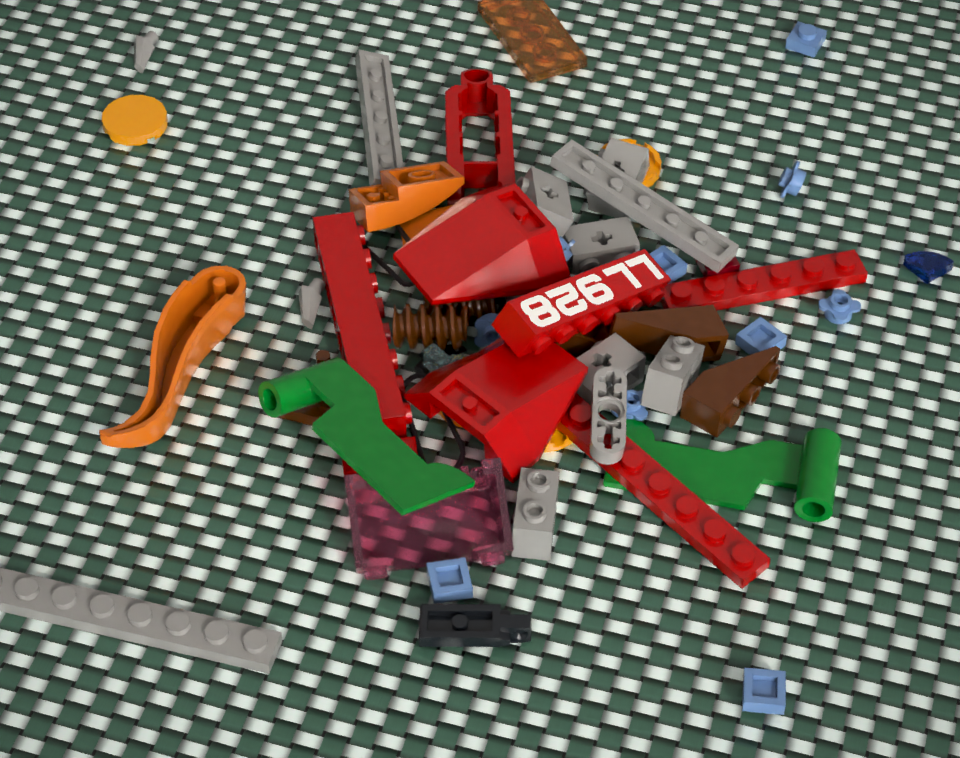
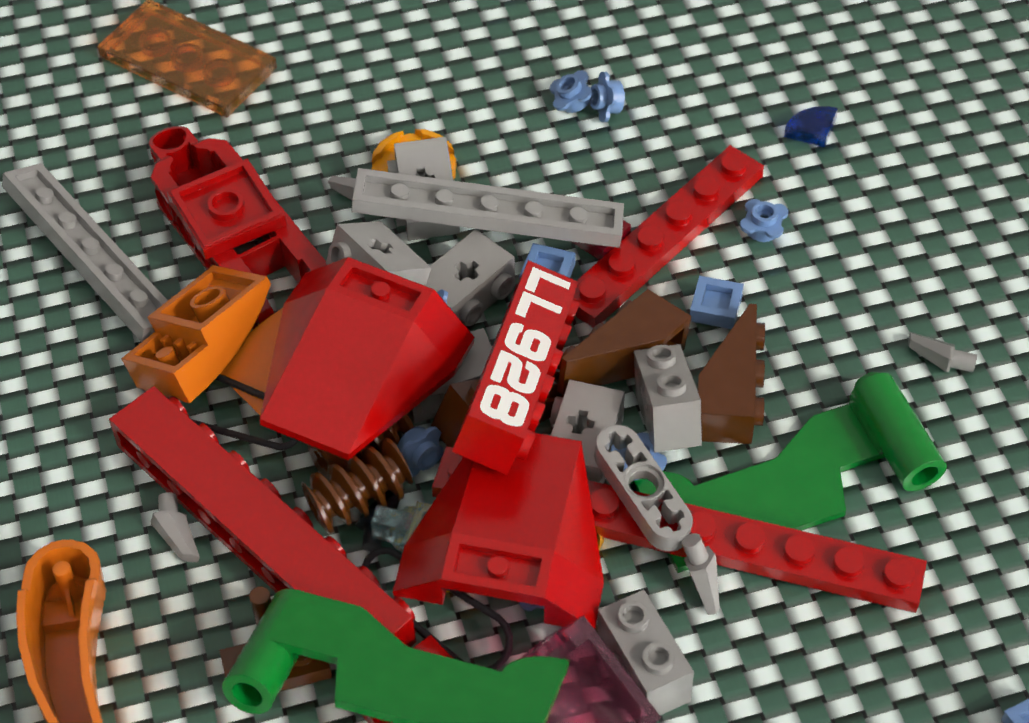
camera: 30 degrees left, 5 degrees up
none -> red tile [167,158,287,260]
none -> medium blue plate [549,70,593,113]
none -> light grey bar [682,533,720,615]
none -> light grey bar [908,332,977,373]

